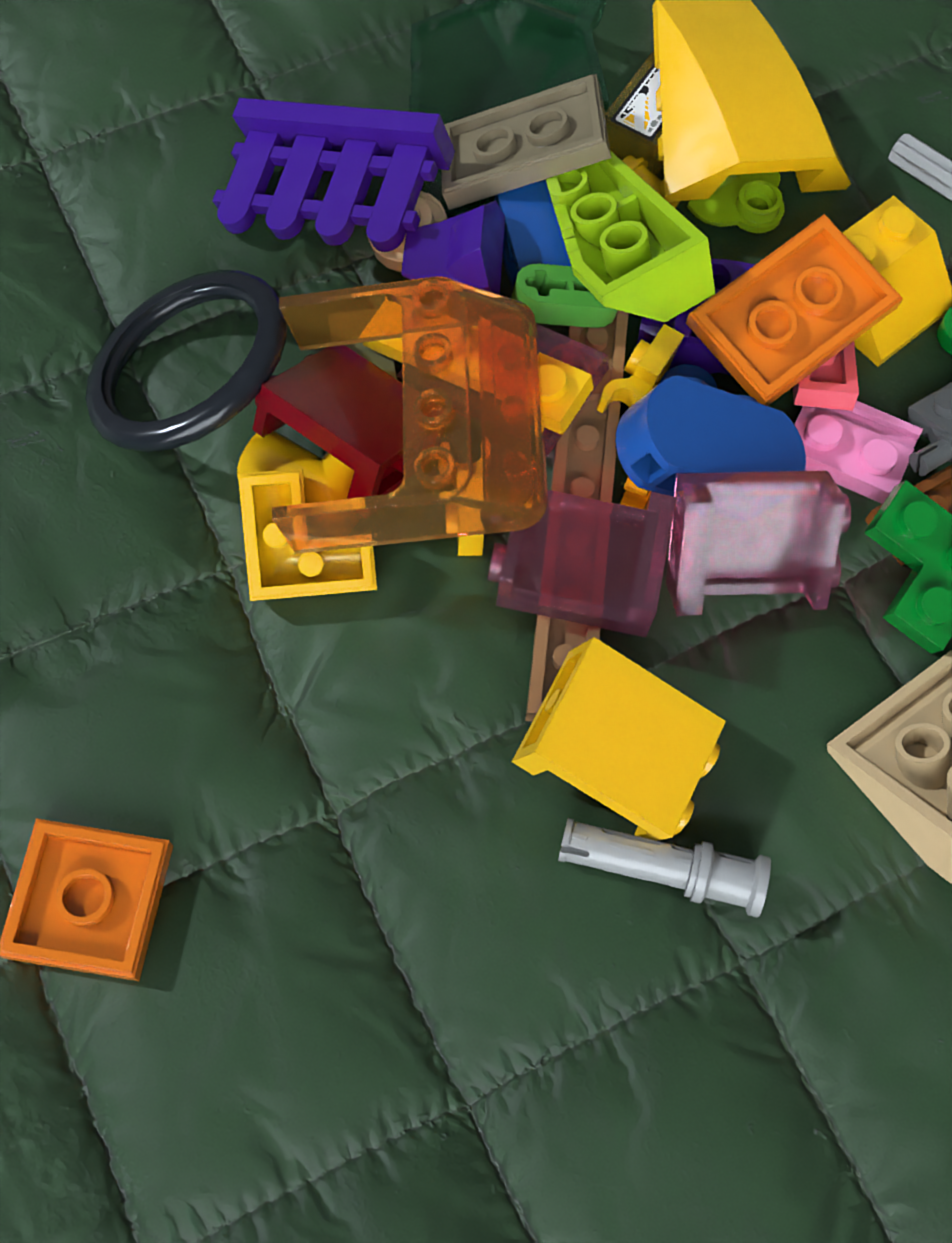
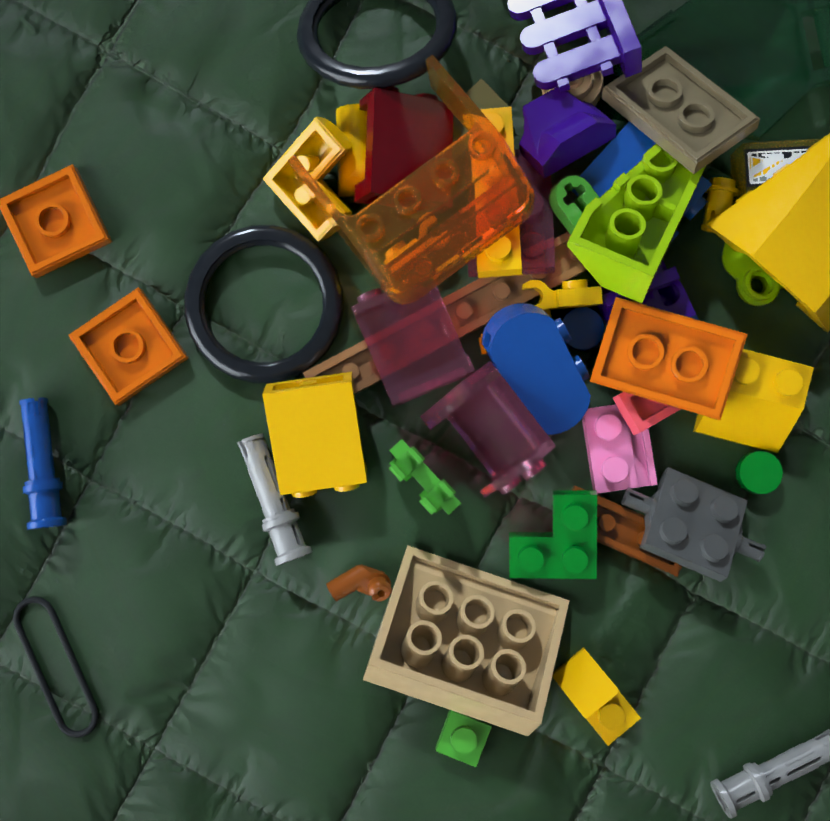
camera: 60 degrees right, 20 degrees up
none -> blue pin [19,397,67,530]
none -> orange tile [68,287,189,406]
none -> black wedge [184,225,344,383]
none -> dark orange arm [326,564,392,602]
none -> bright green plate [389,439,461,515]

